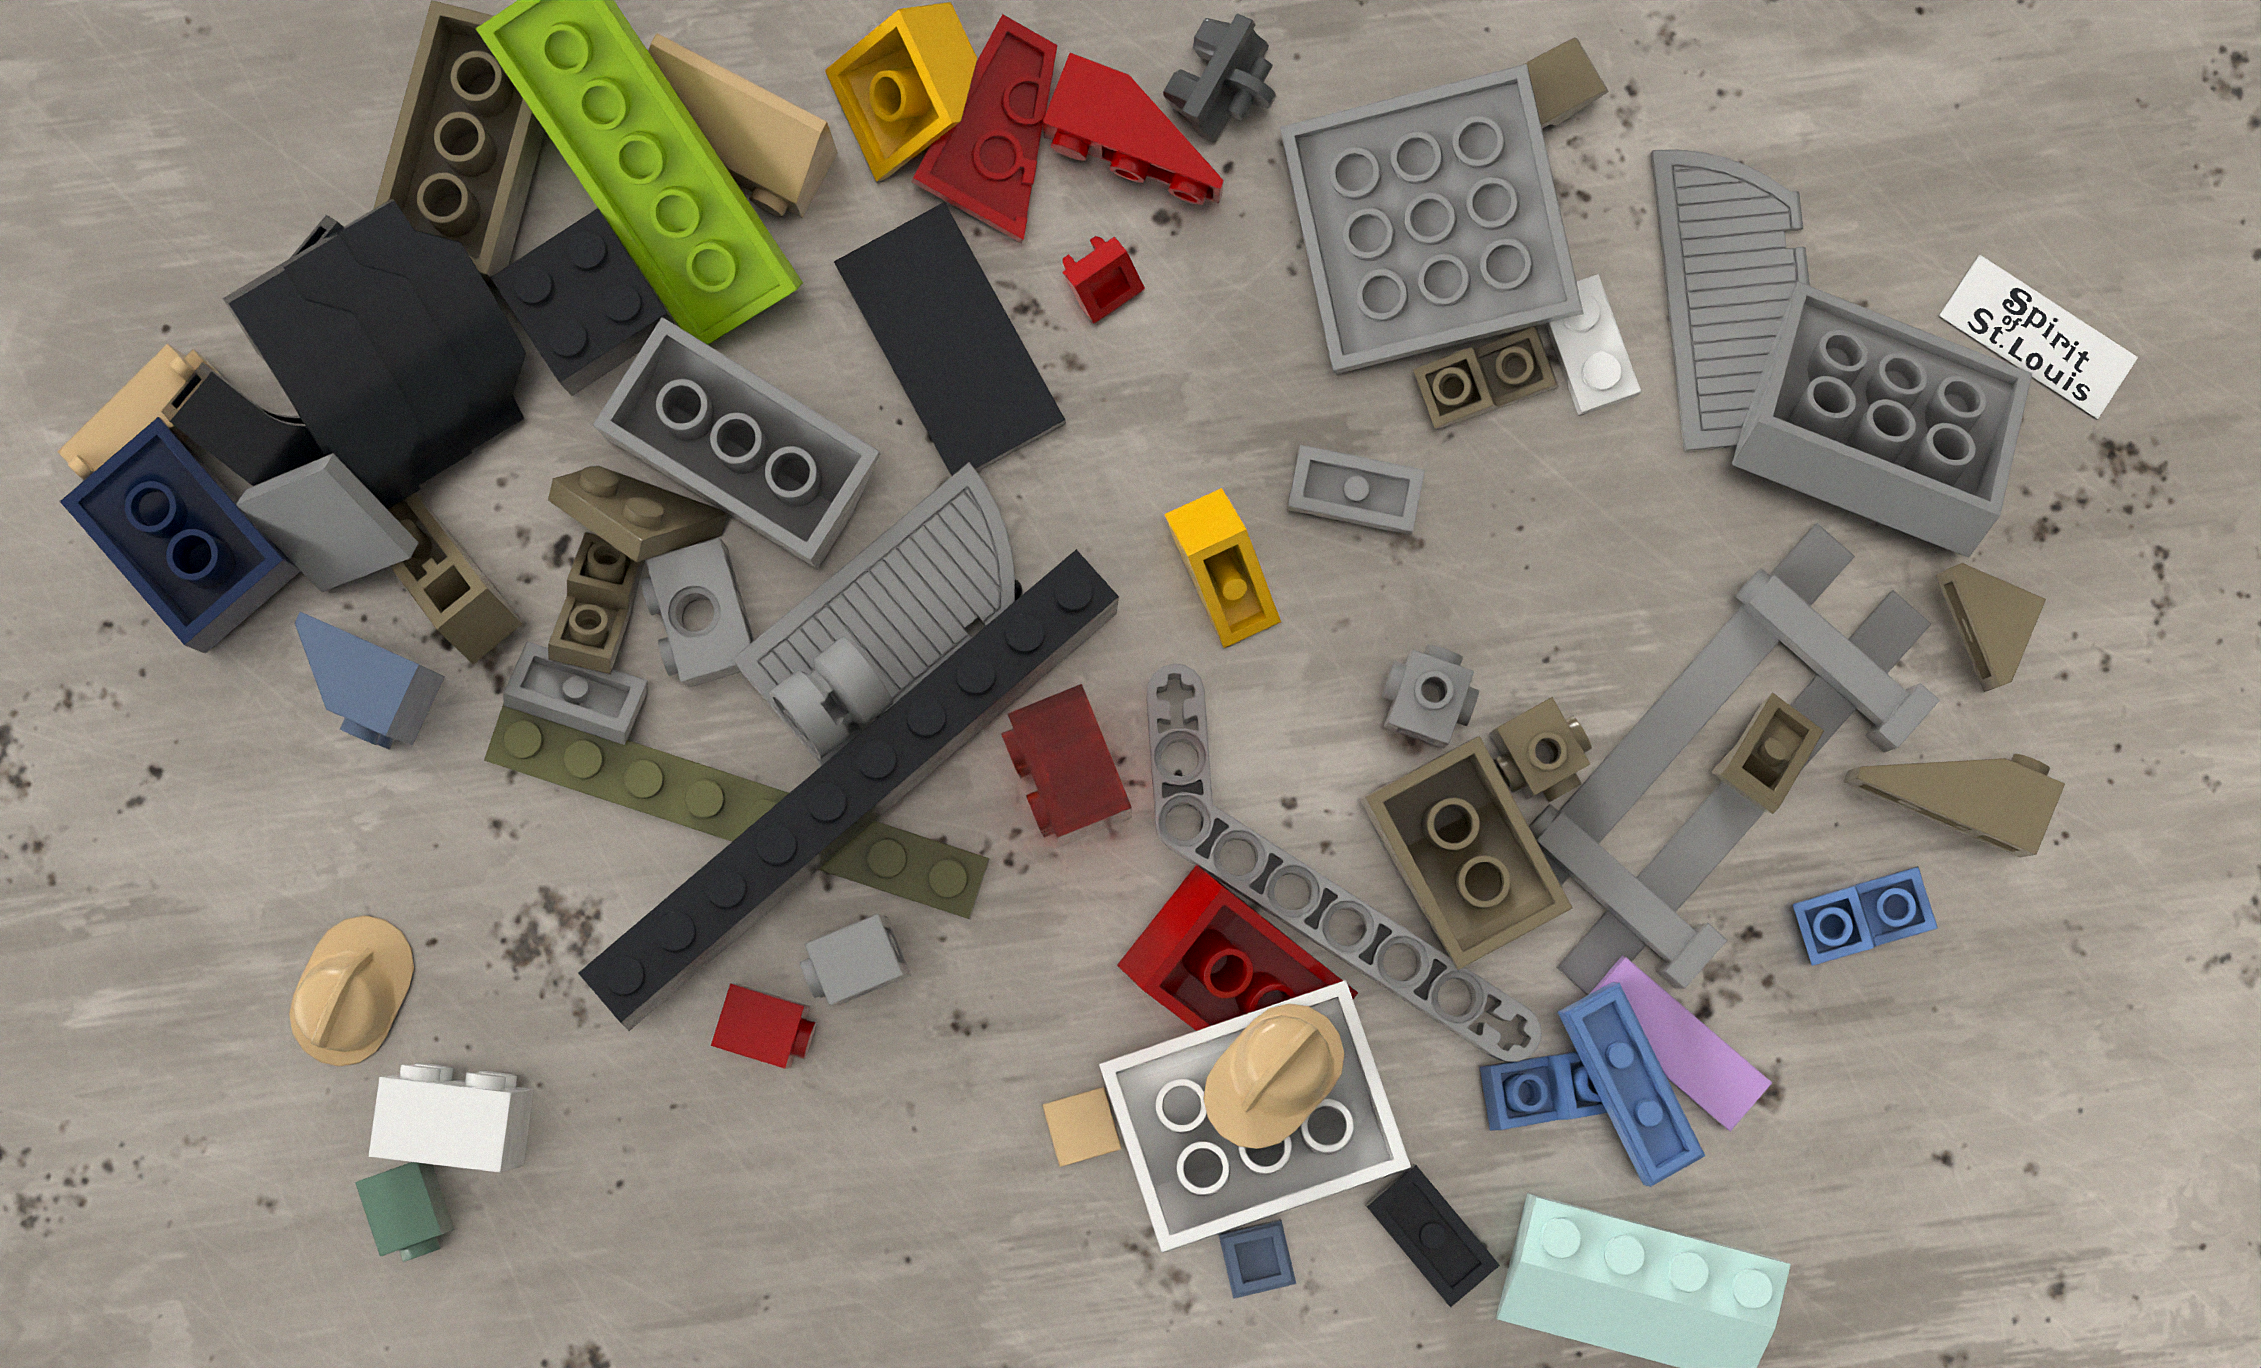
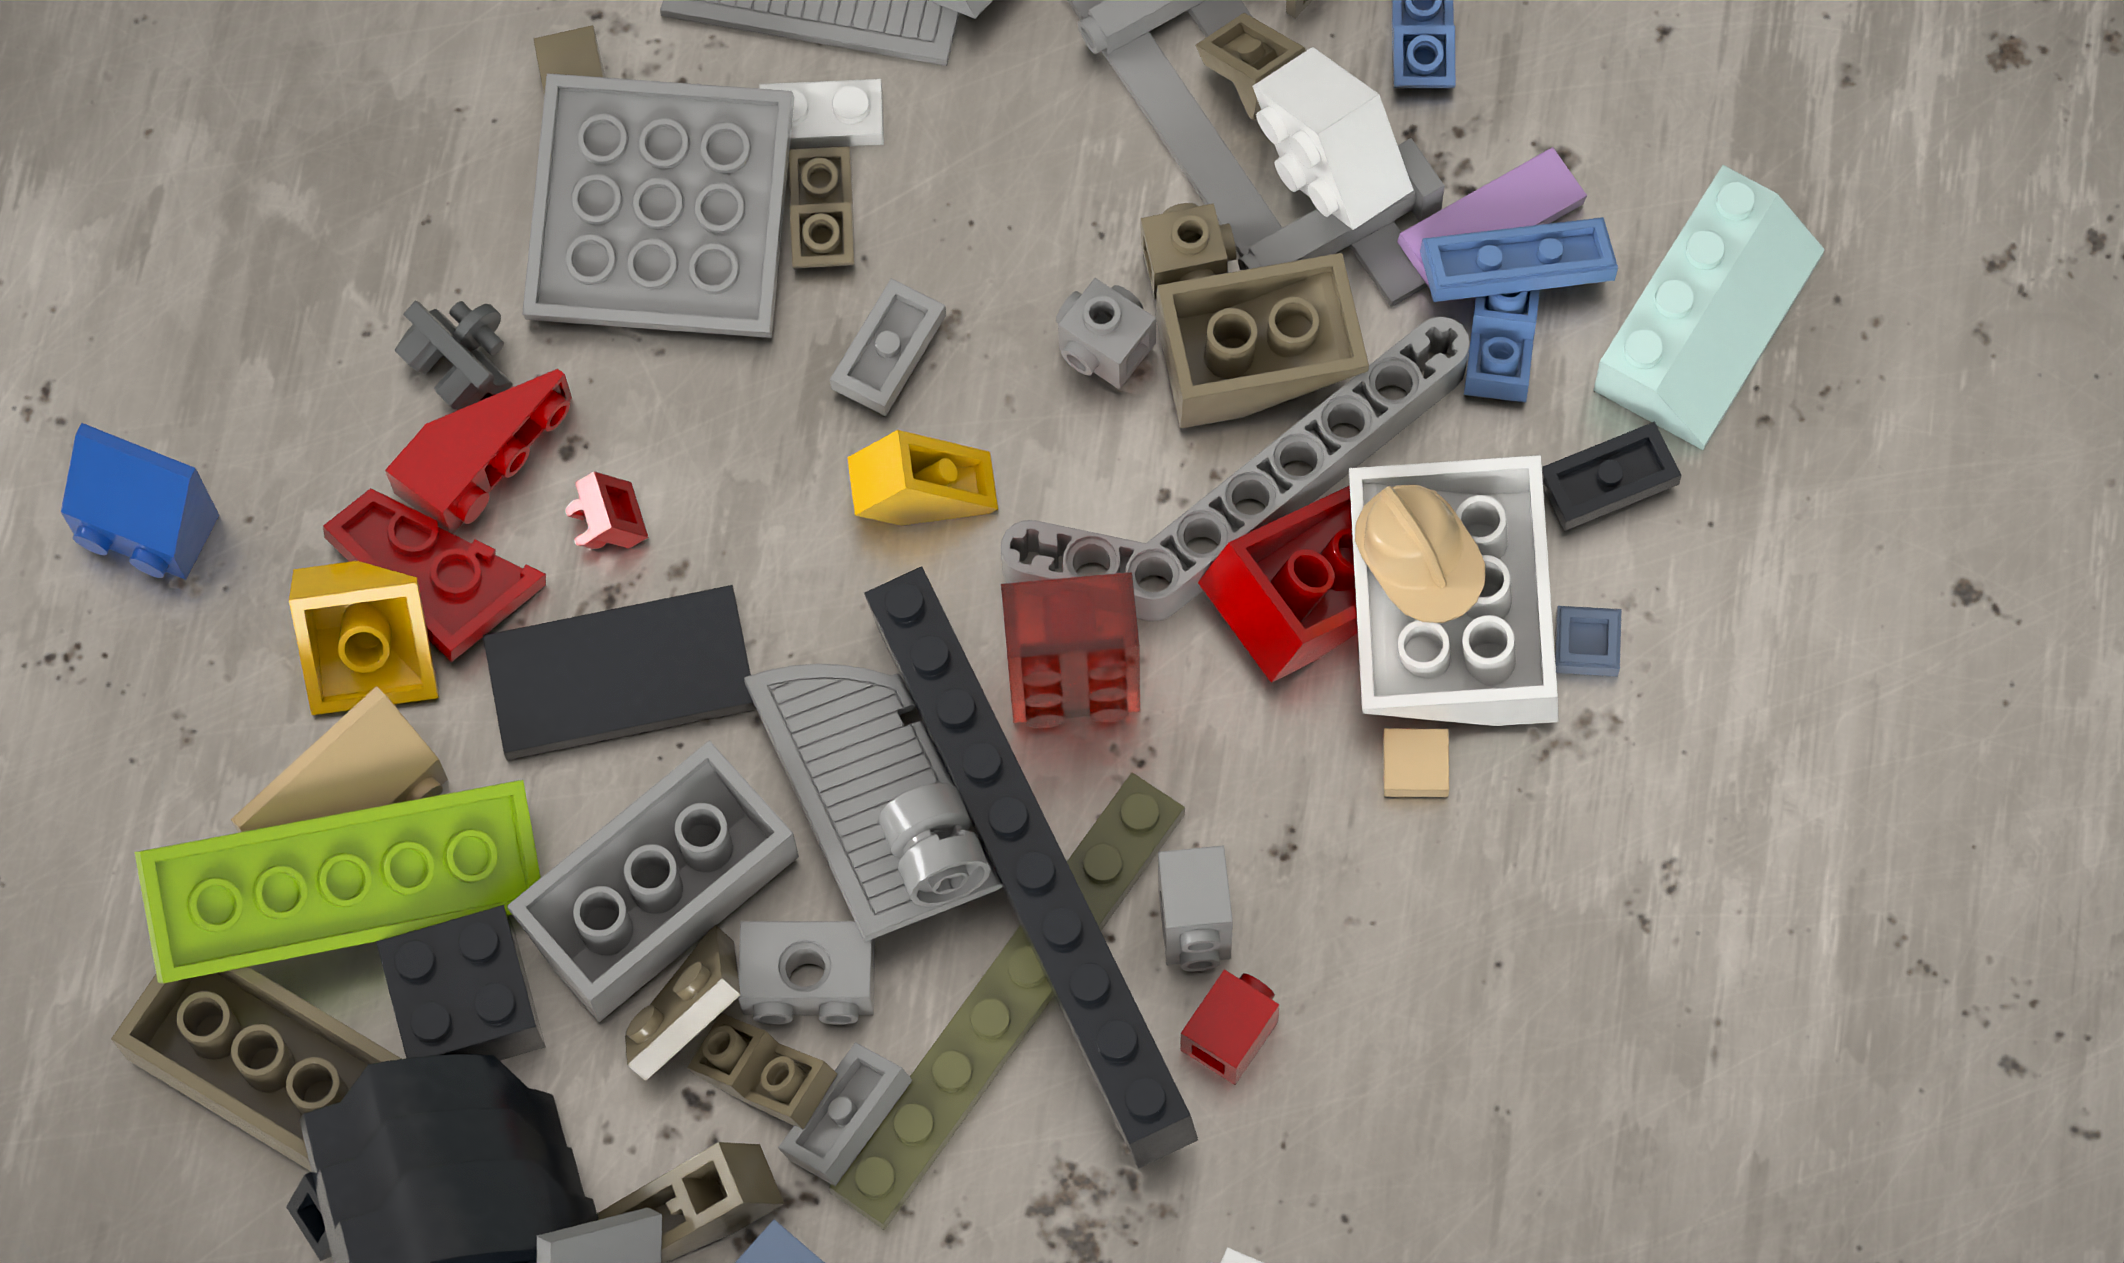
camera: 70 degrees left, 15 degrees down
none -> white brick [1252,47,1413,230]

